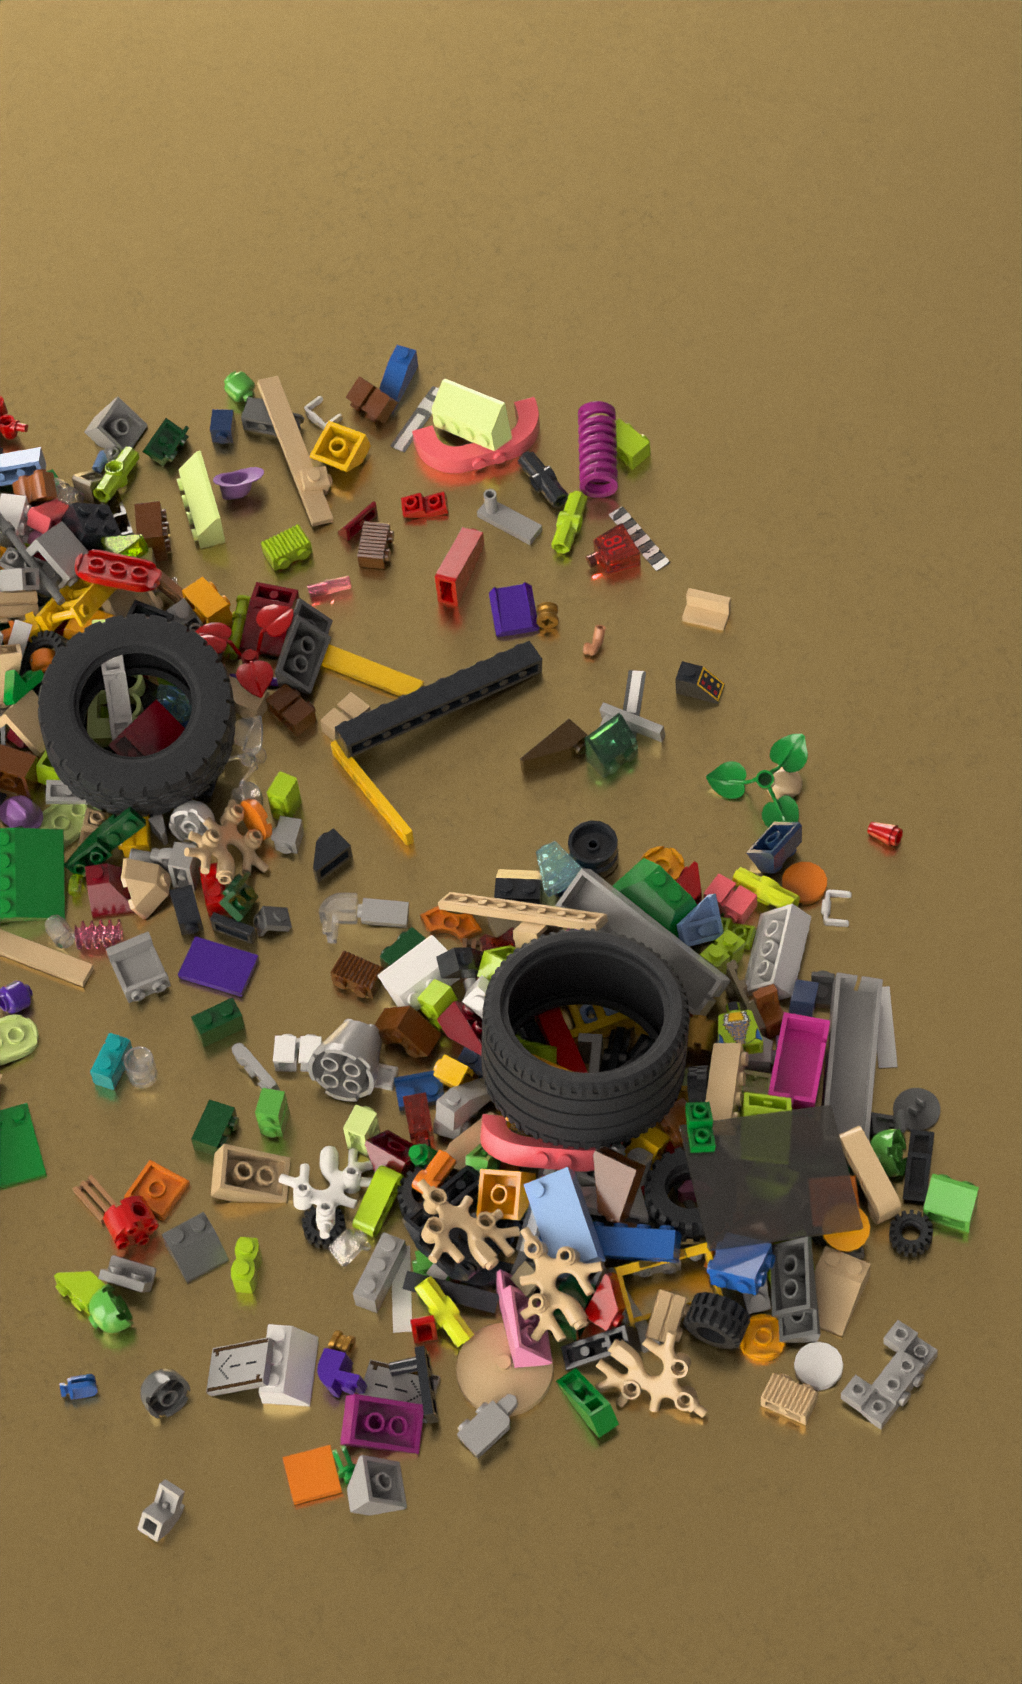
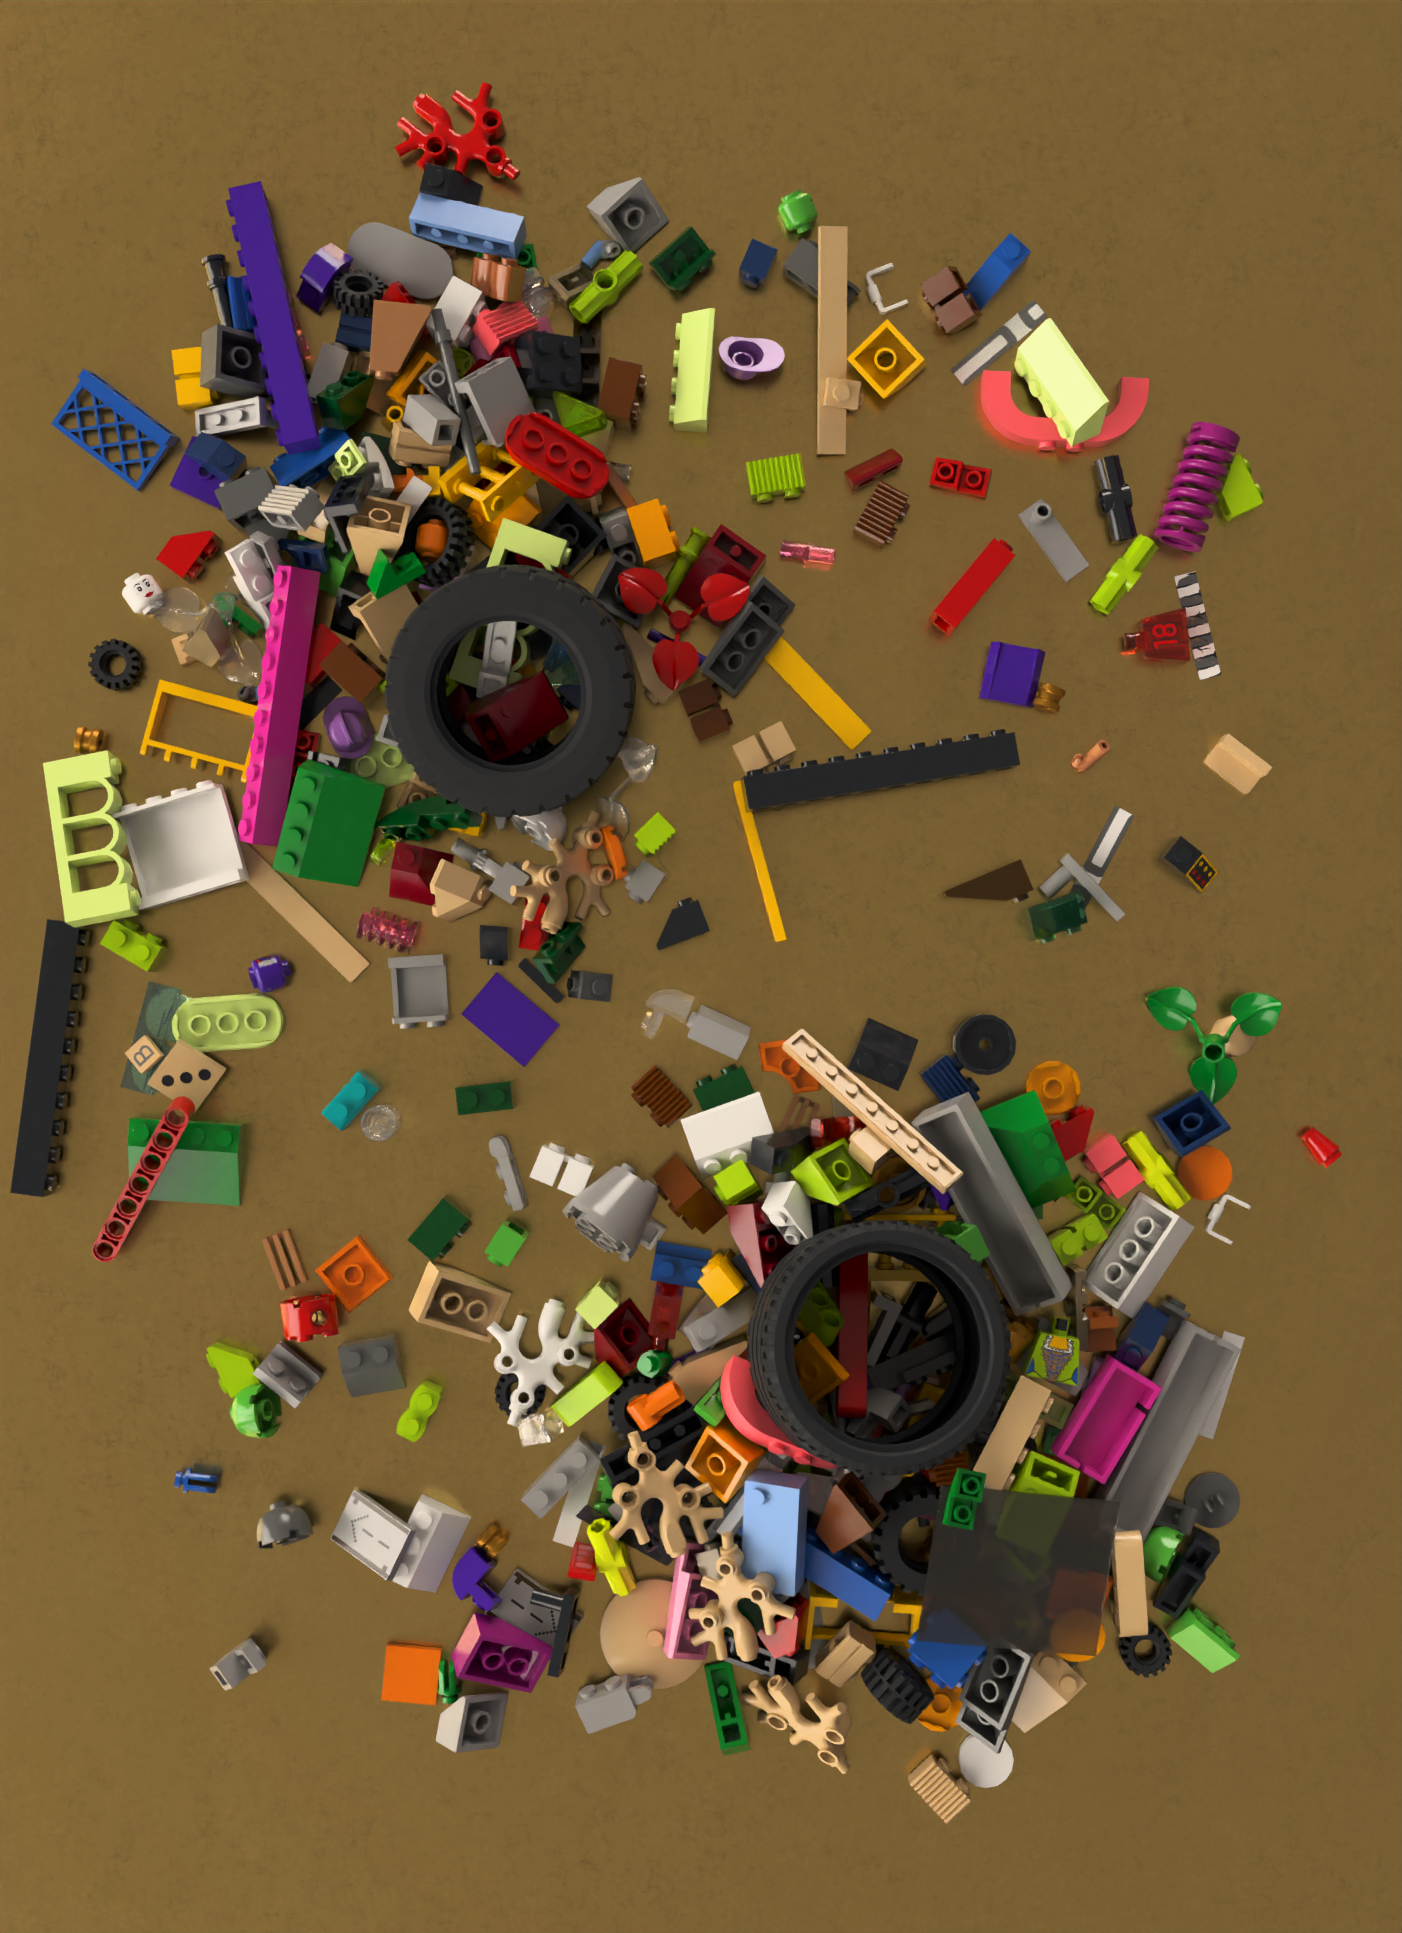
camera: 10 degrees right, 30 degrees up
clear brick [44,915,76,948] -> none
clear light blue wing [536,841,581,897] -> none
medium blue wing [677,894,724,947] -> none
light grey bracket [841,1320,938,1429] -> none

